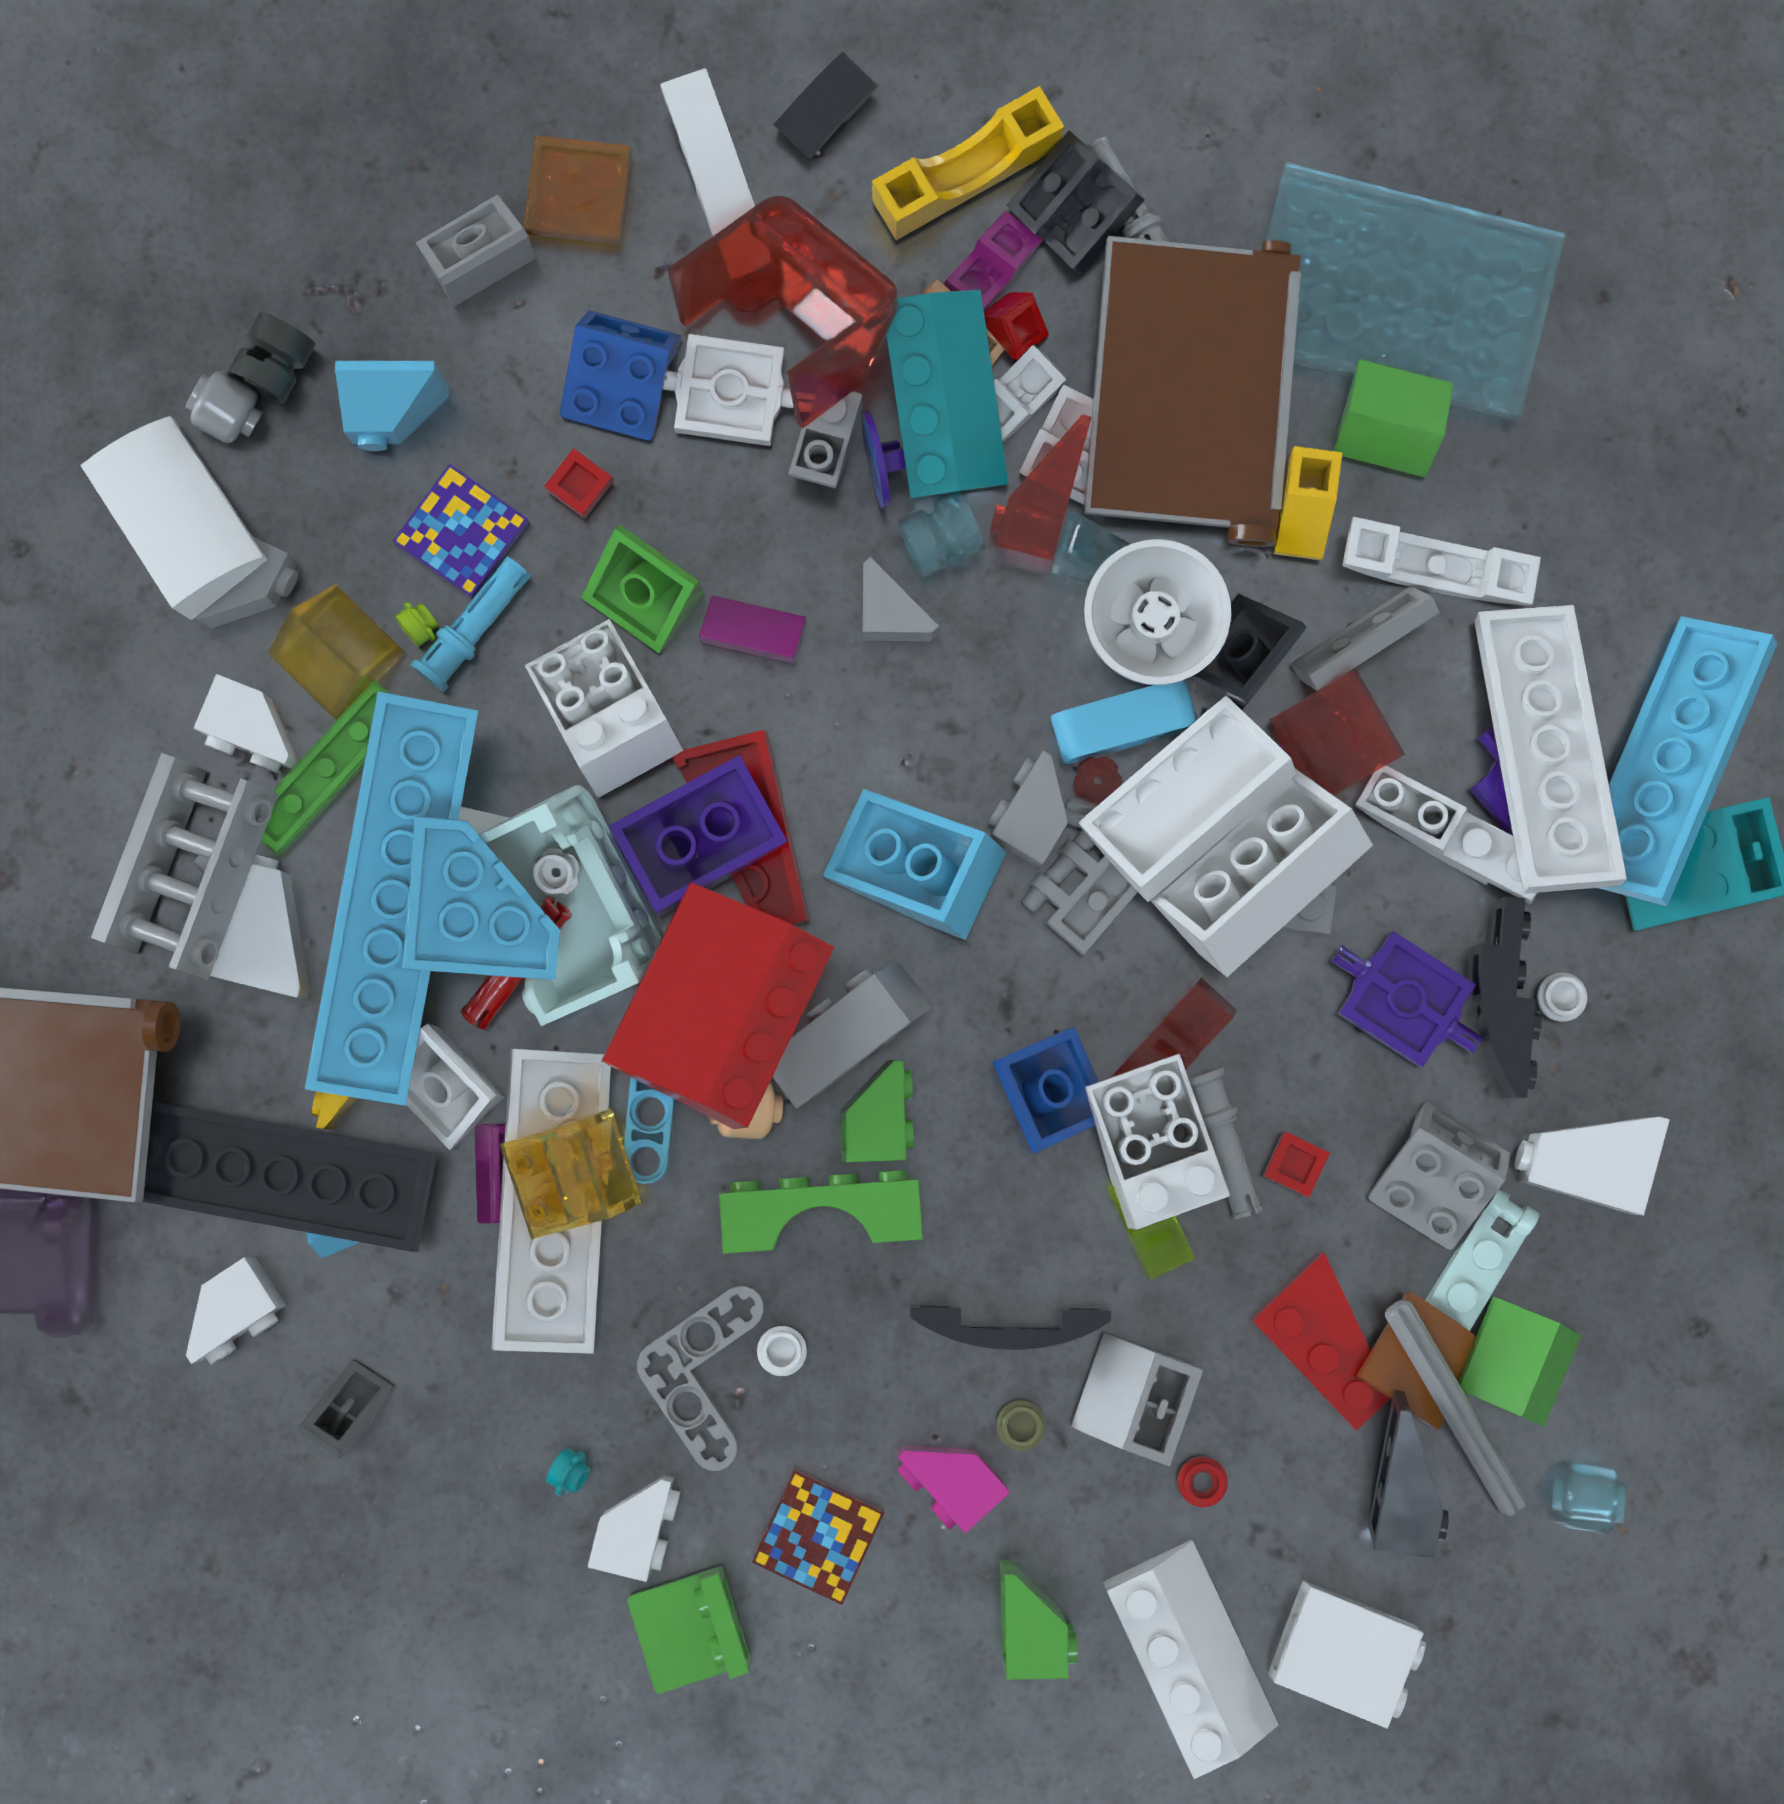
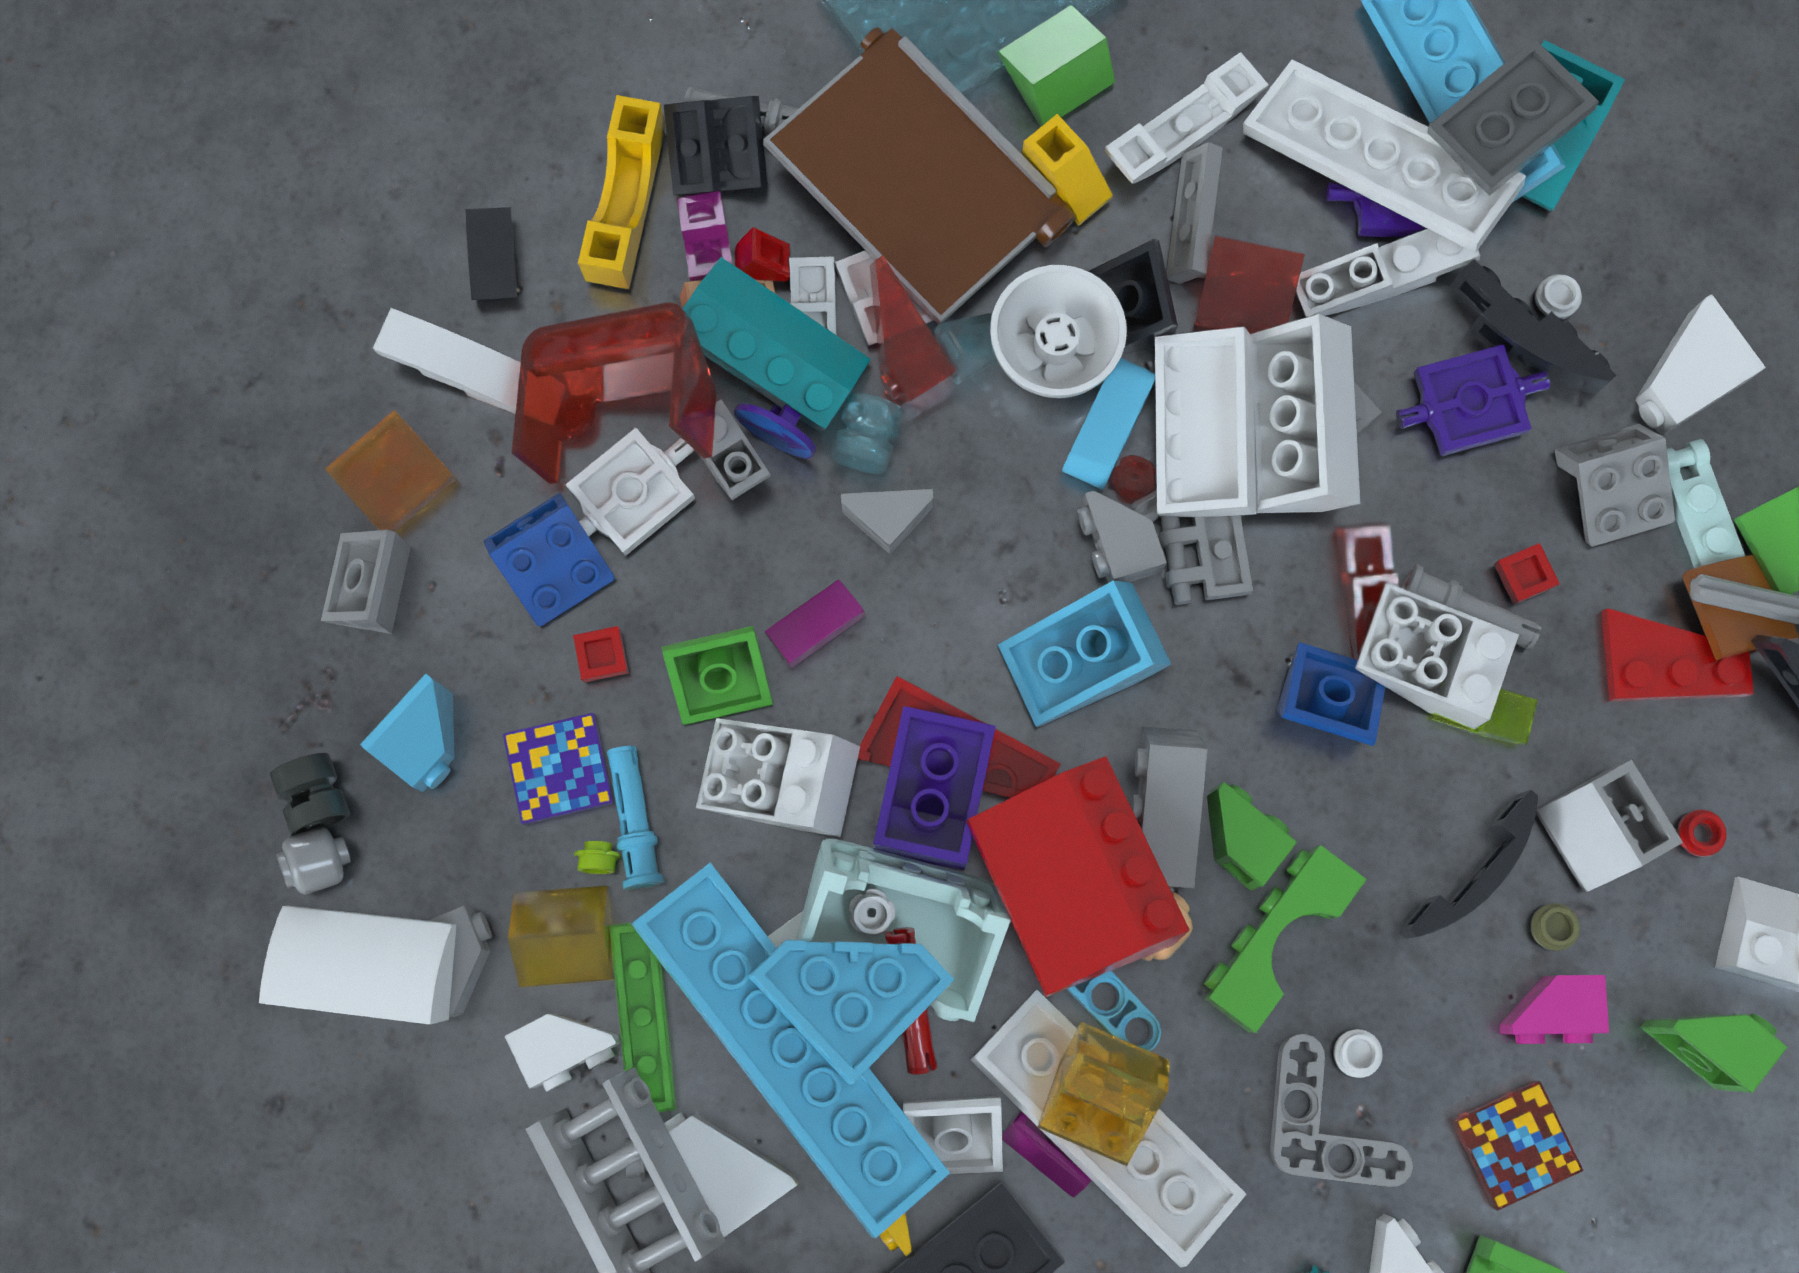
camera: 45 degrees left, 5 degrees down
none -> dark grey plate [1427,39,1599,196]

